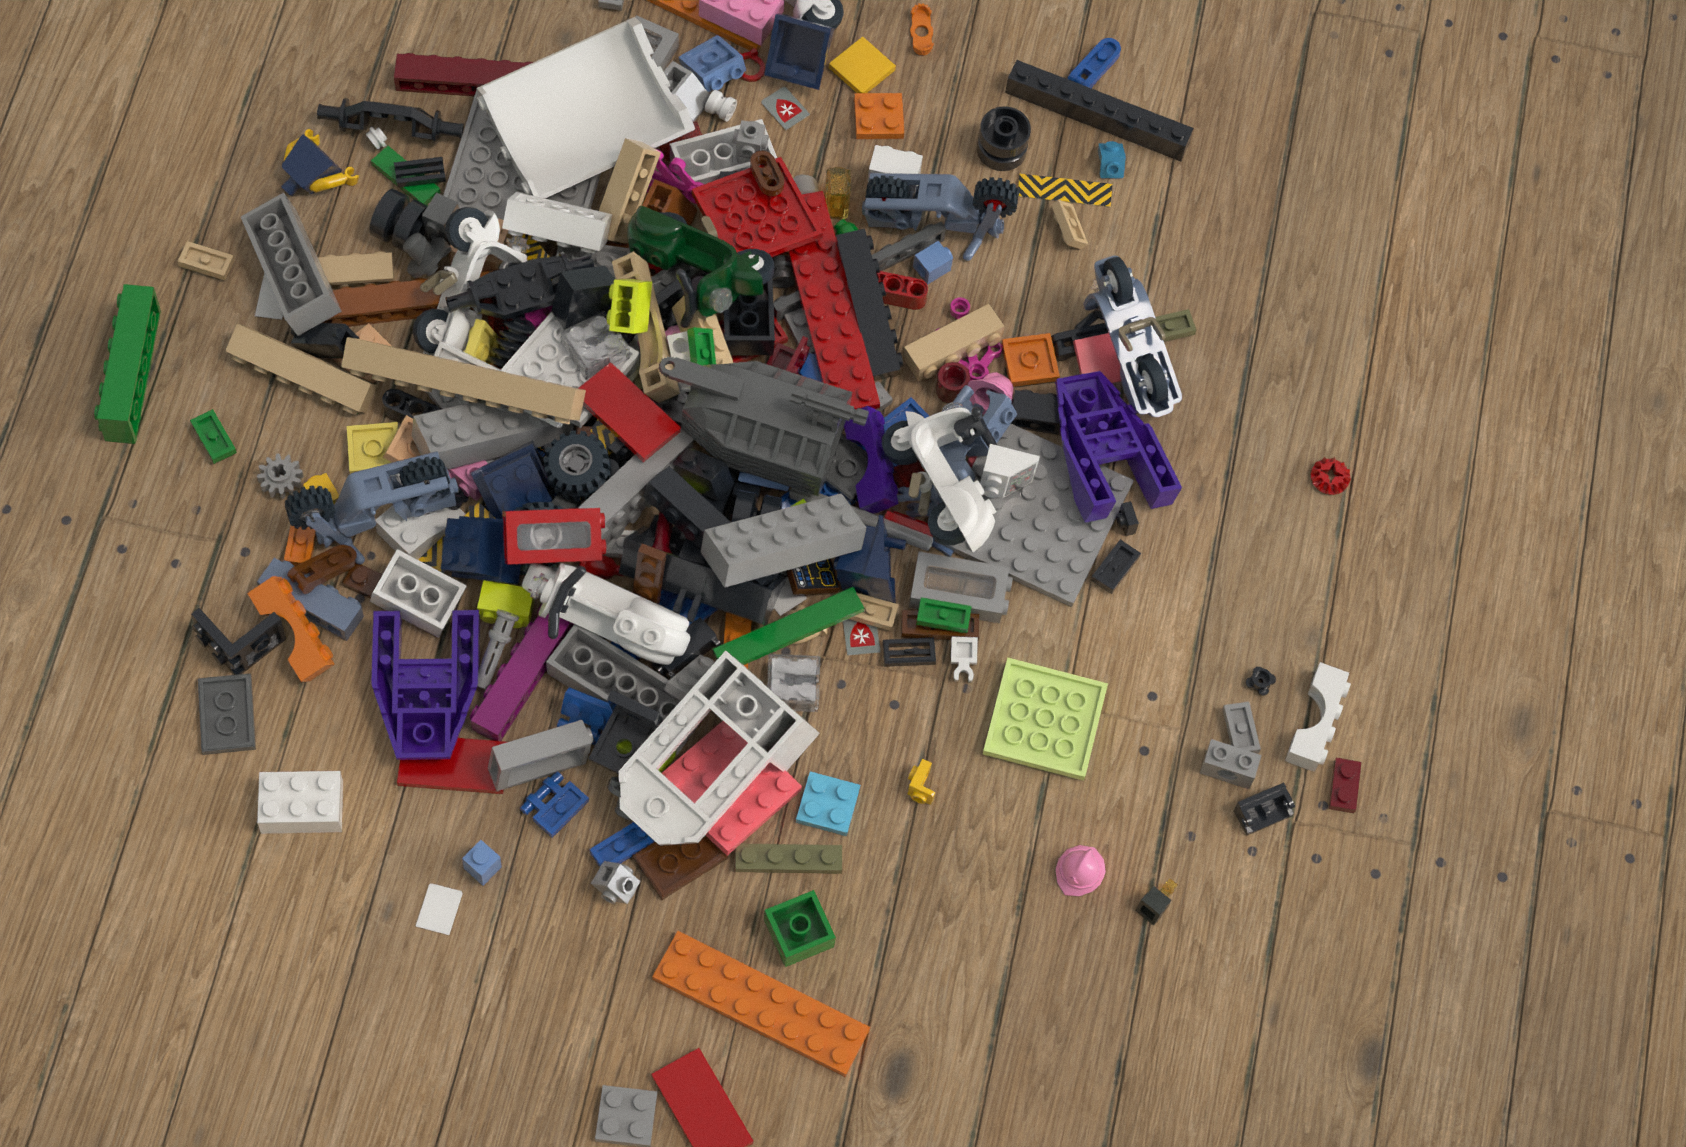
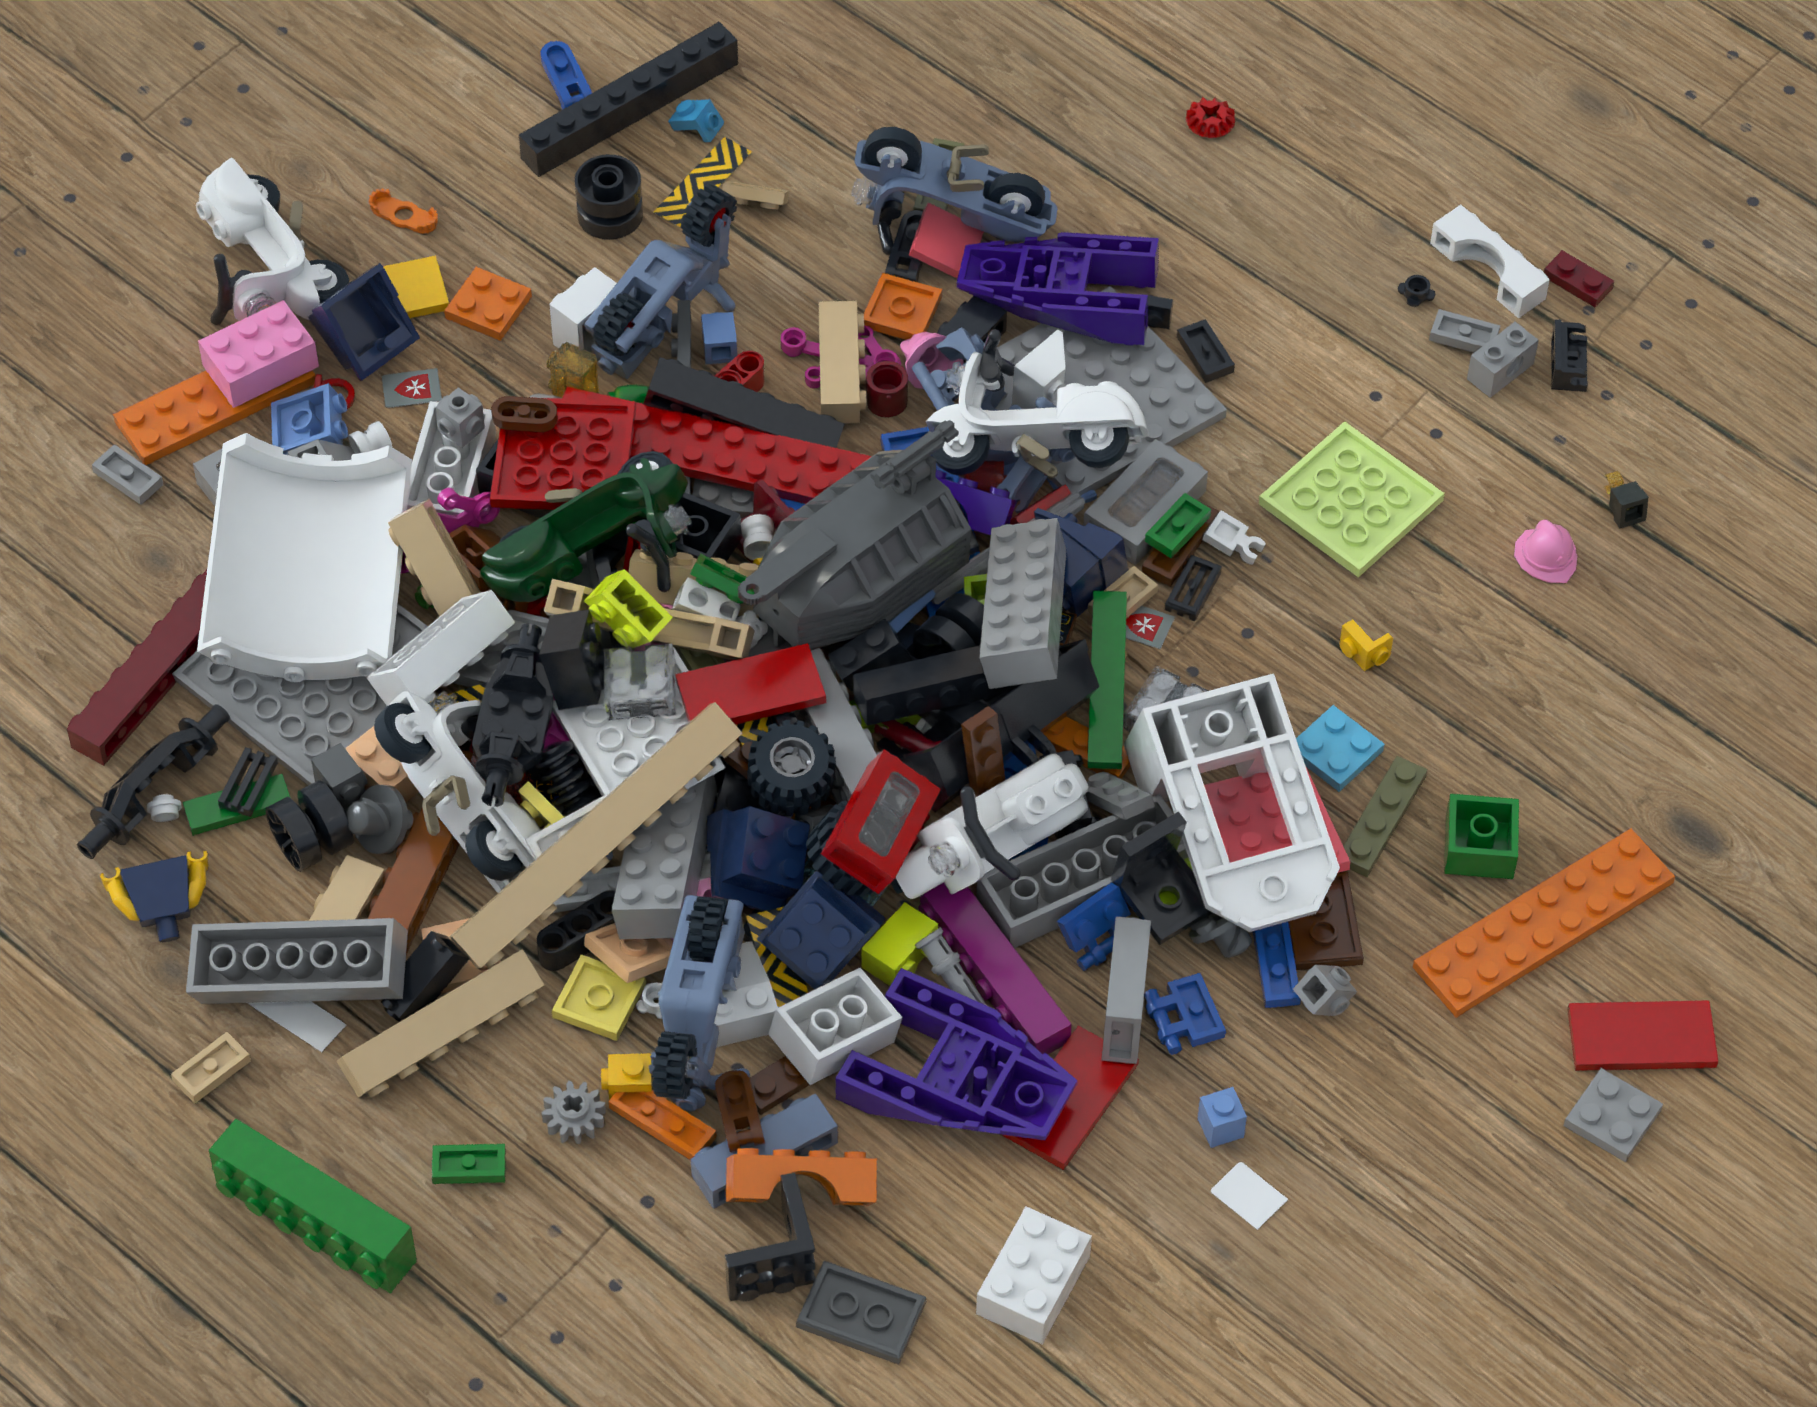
camera: 55 degrees left, 10 degrees down
none -> white wheel [741,514,774,560]

